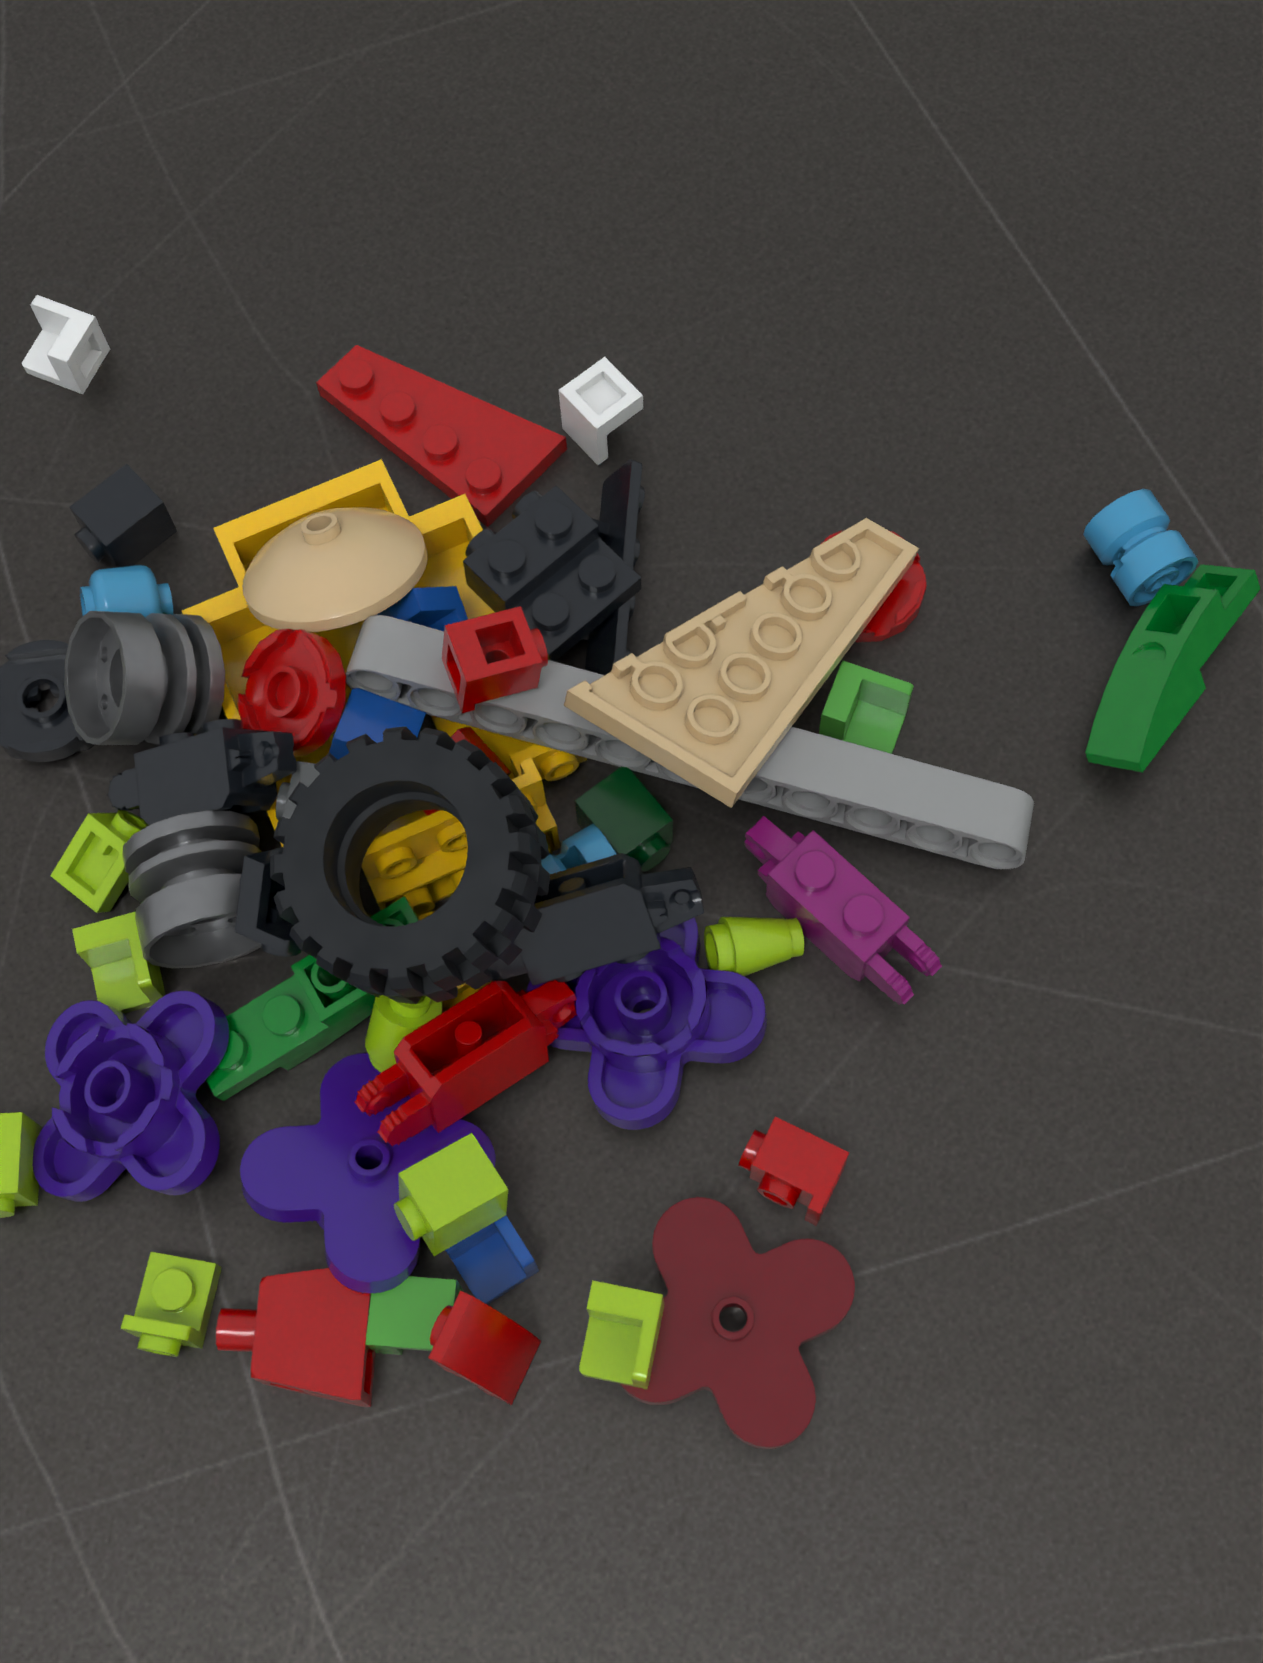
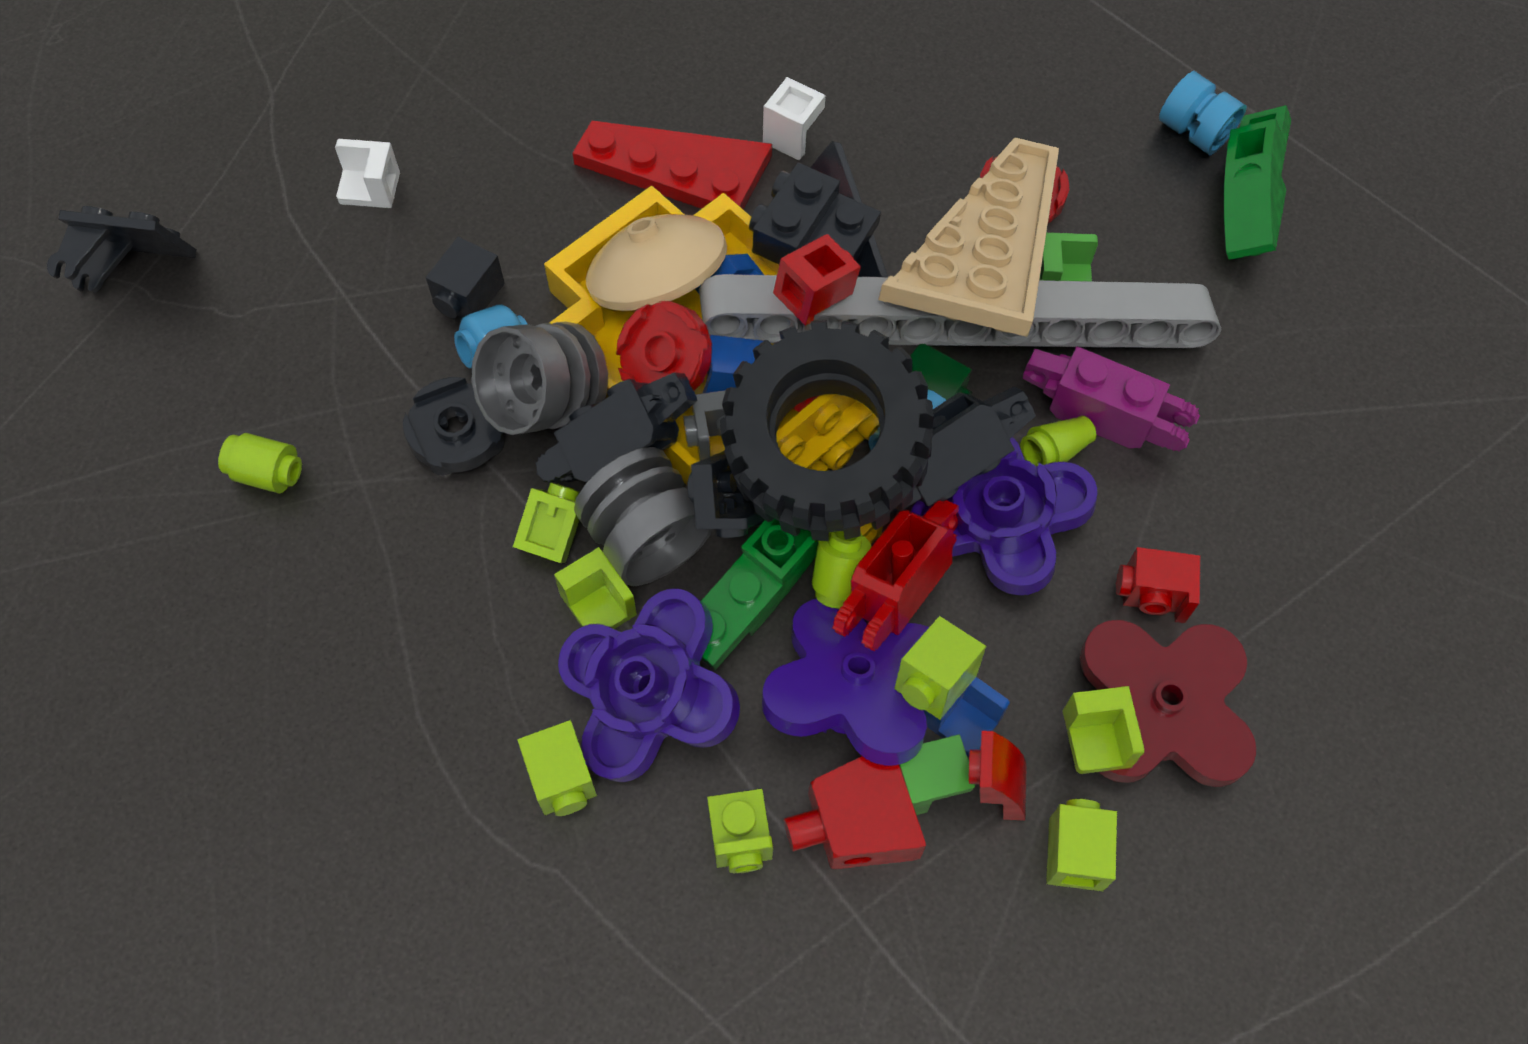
camera: 25 degrees left, 5 degrees down
none -> lime brick [1046,799,1117,892]

